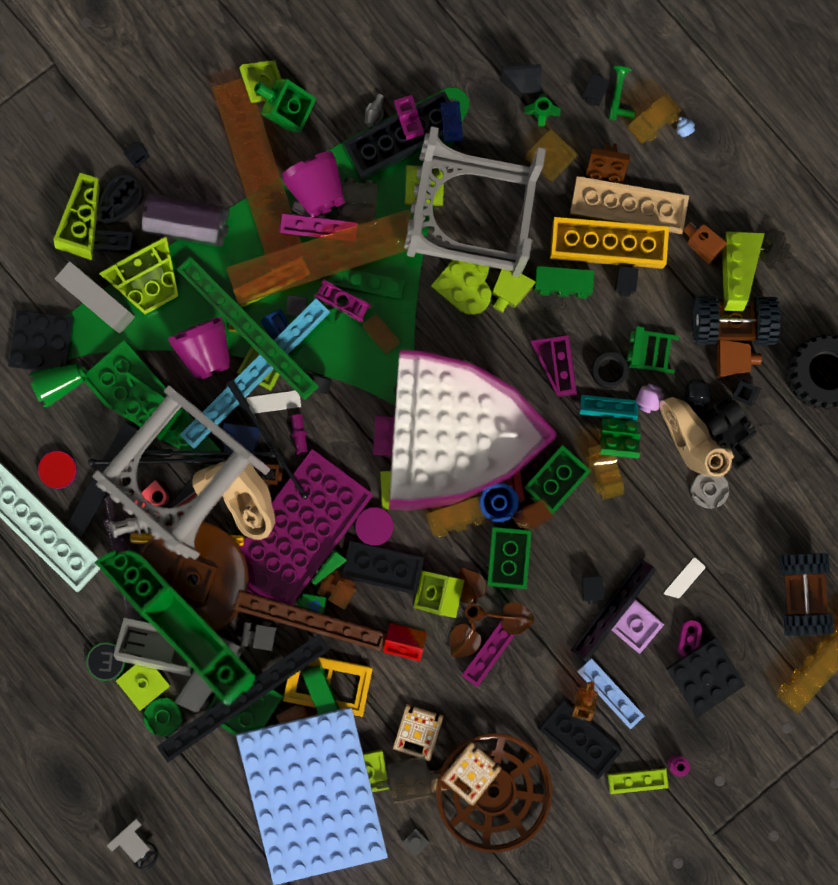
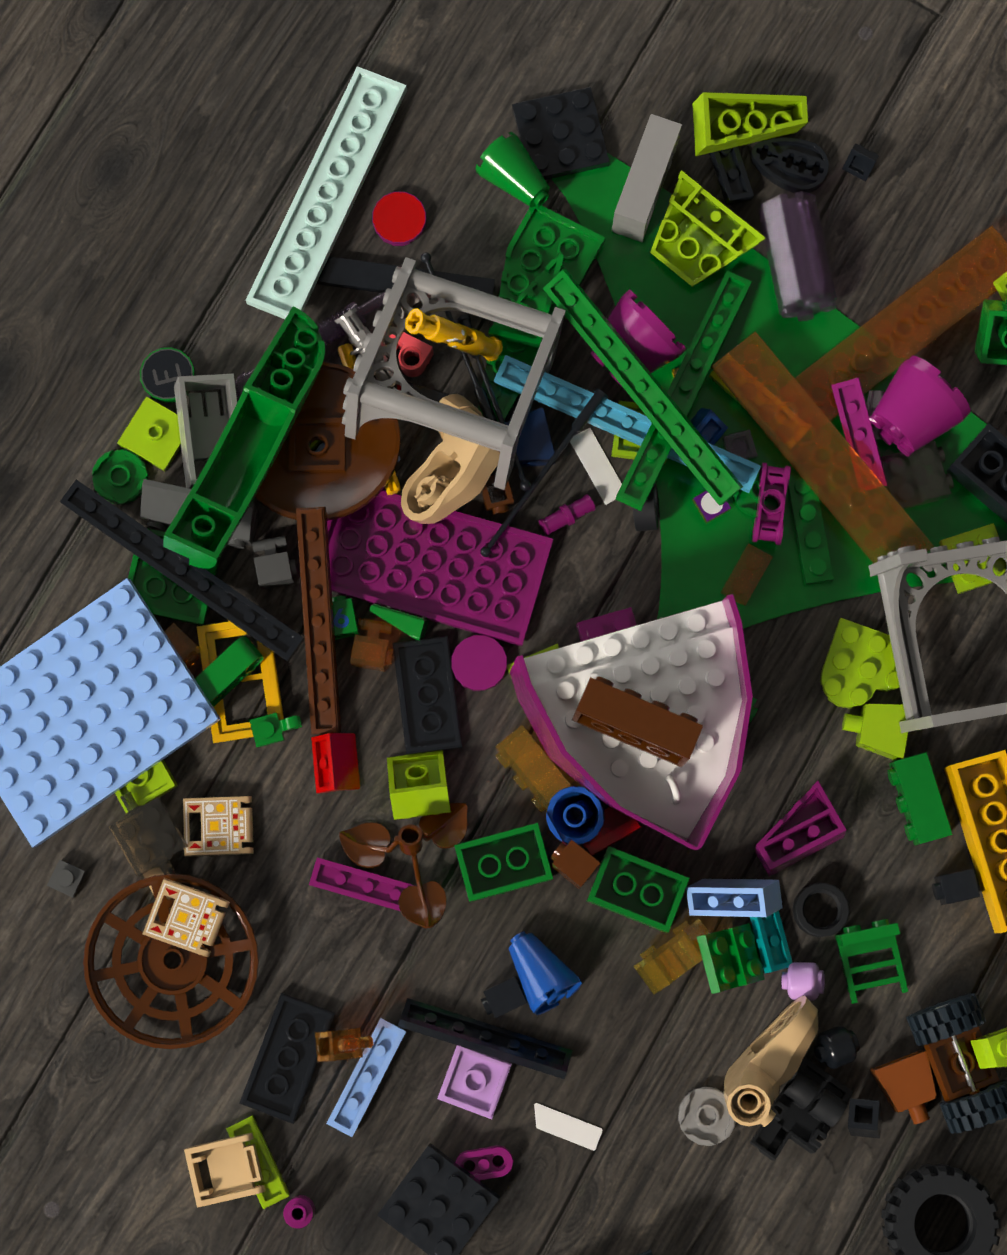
camera: 70 degrees right, 5 degrees down
none -> tan container [184,1133,266,1208]
none -> green plate [250,713,302,748]
none -> yellow piece [405,308,503,361]
none -> blue cone [509,932,582,1015]
none -> green plate [543,269,743,506]
none -> reddish brown brick [572,677,703,768]
none -> light blue brick [686,879,782,917]
none -> tile [692,490,731,524]

